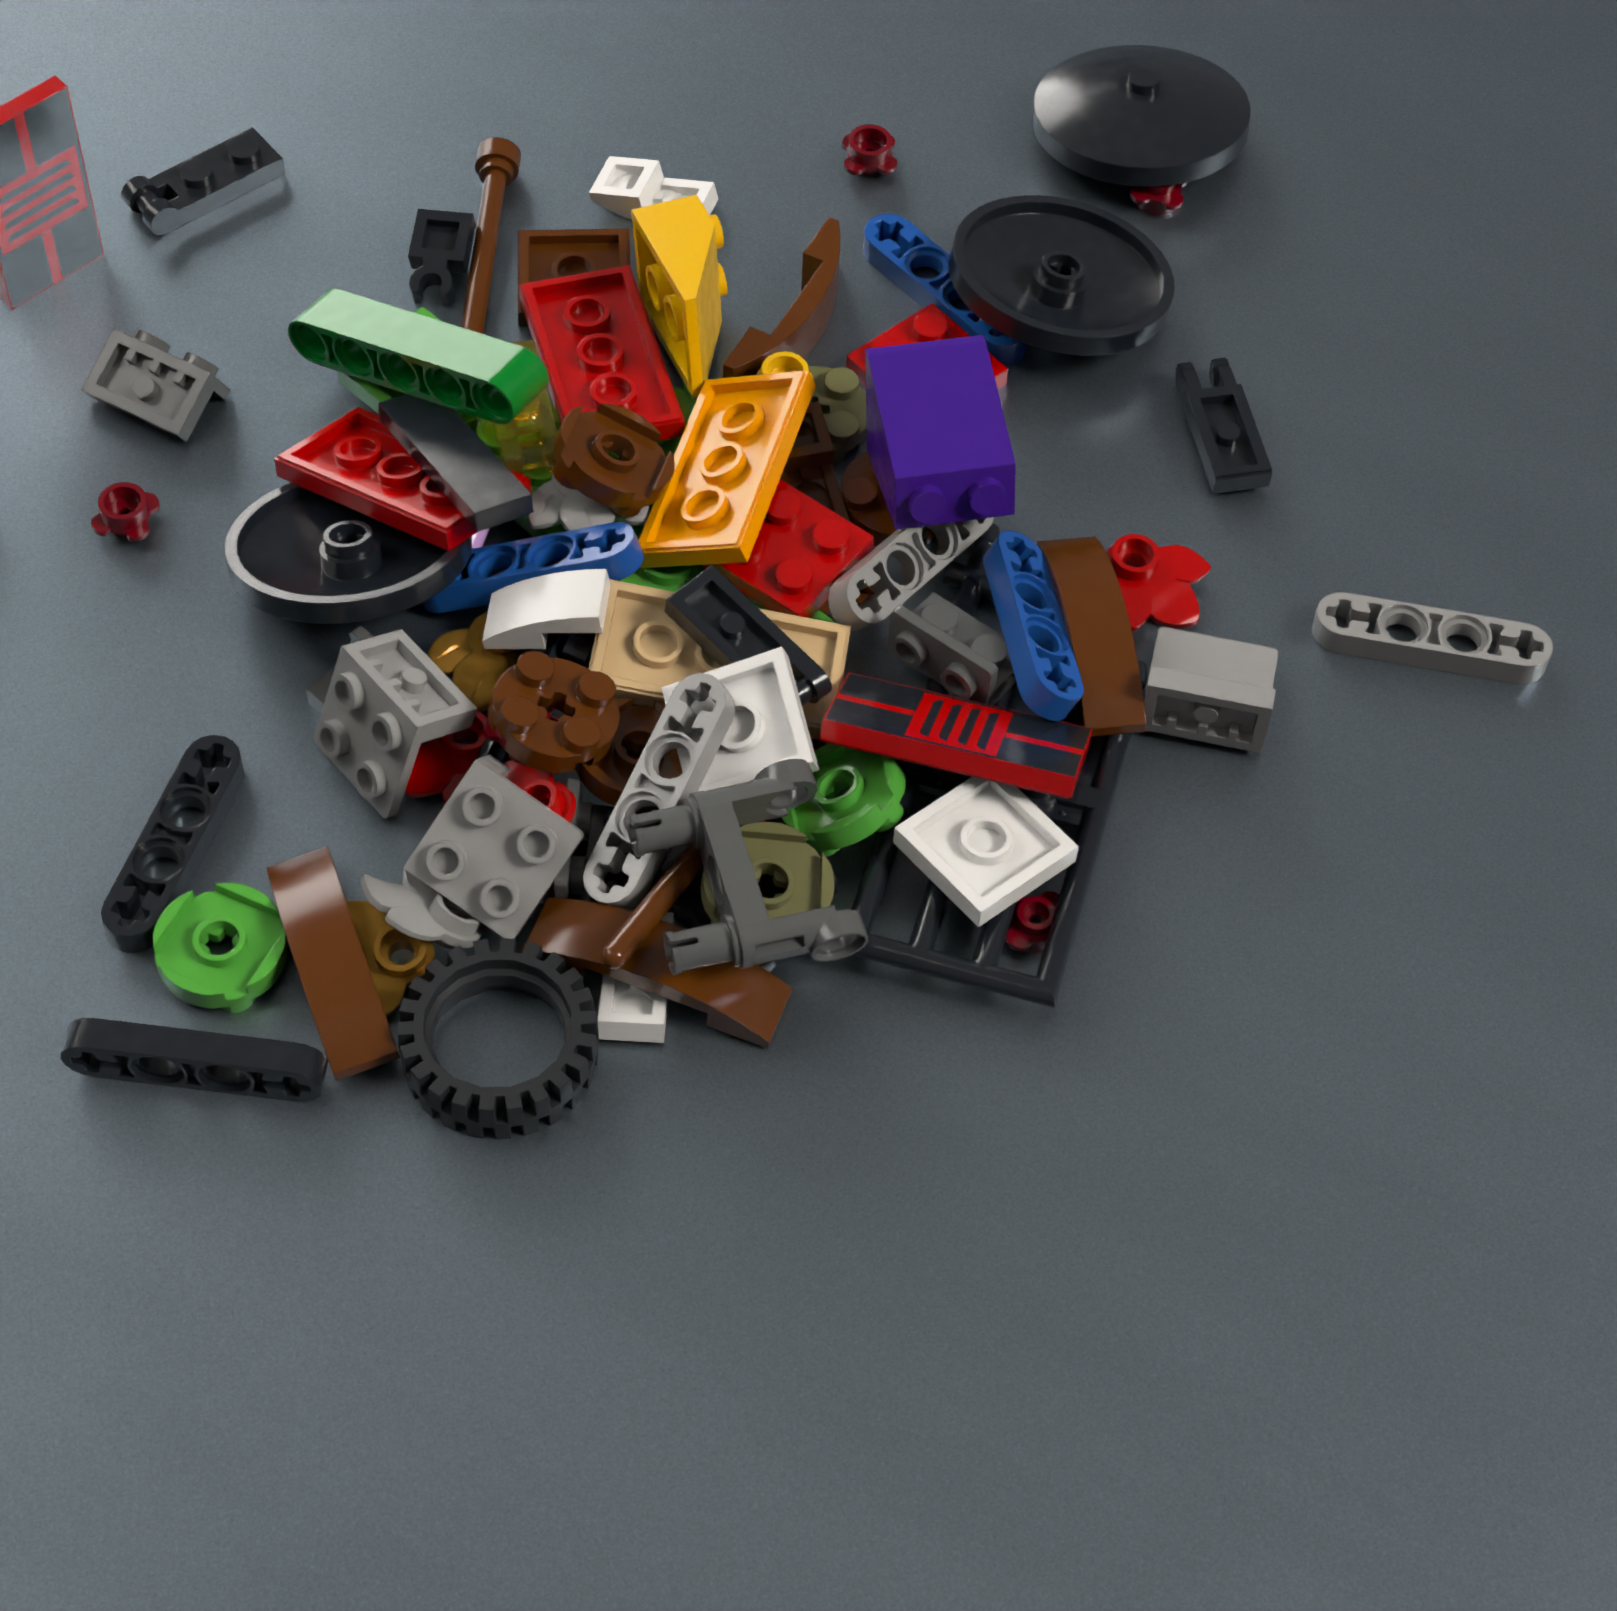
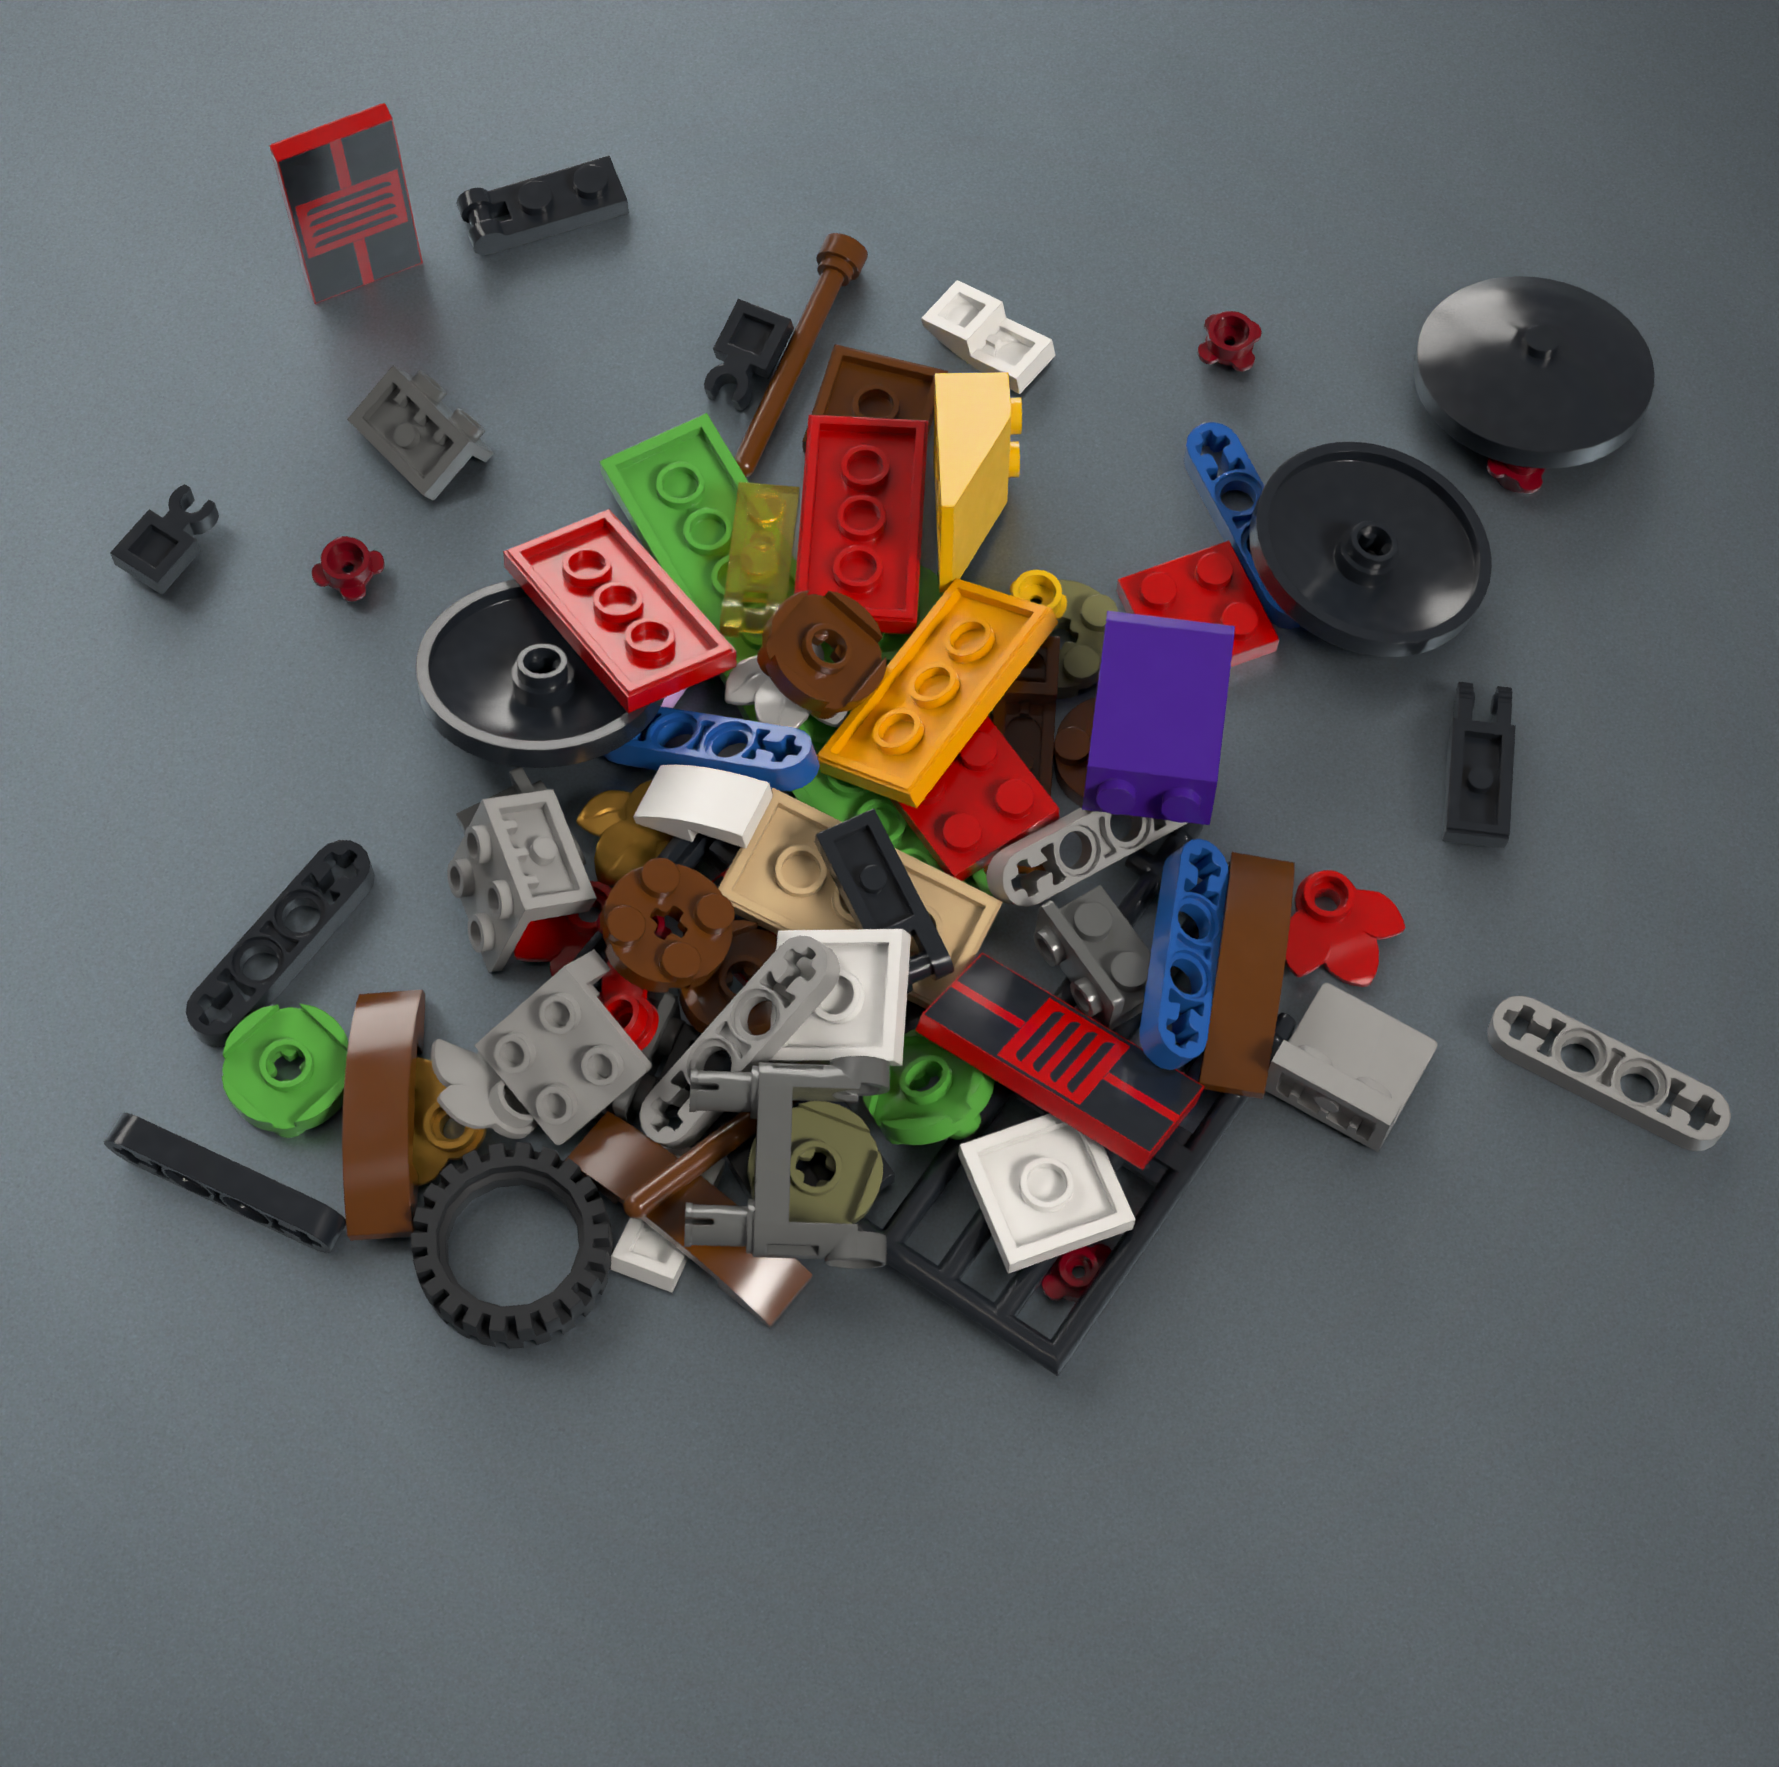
camera: 20 degrees right, 10 degrees up
green beam [288,288,549,425] -> none
black tile [378,394,534,531] -> none
reddish brown slope [723,217,841,378] -> none

